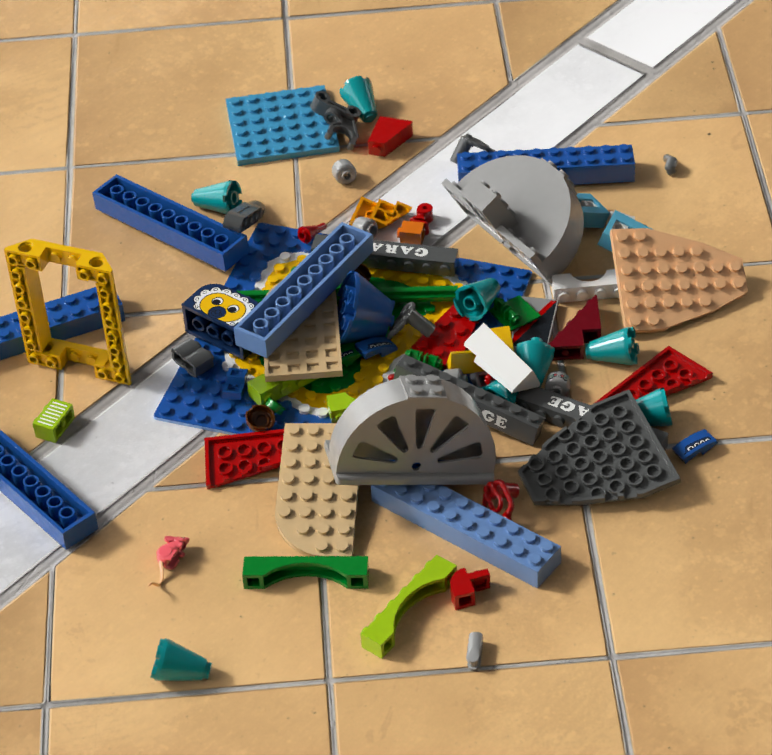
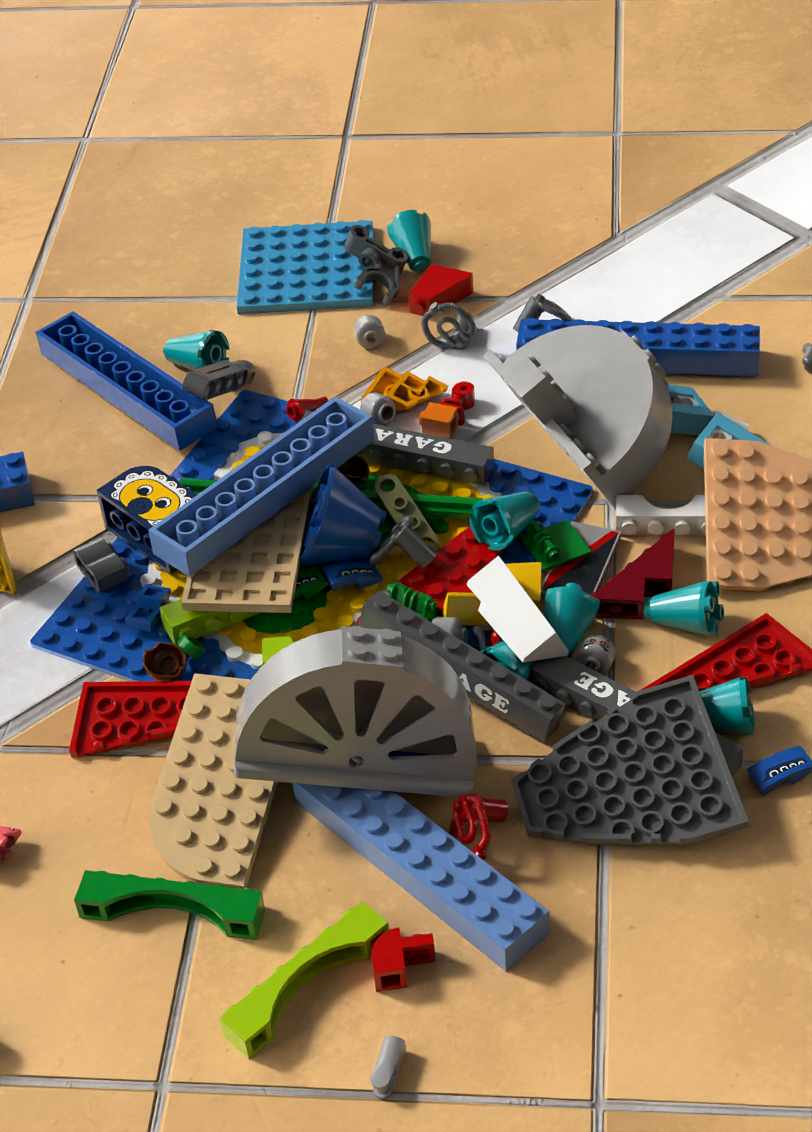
camera: 10 degrees right, 0 degrees up
none -> olive plate [375,474,440,551]
none -> dark grey piece [421,302,476,349]

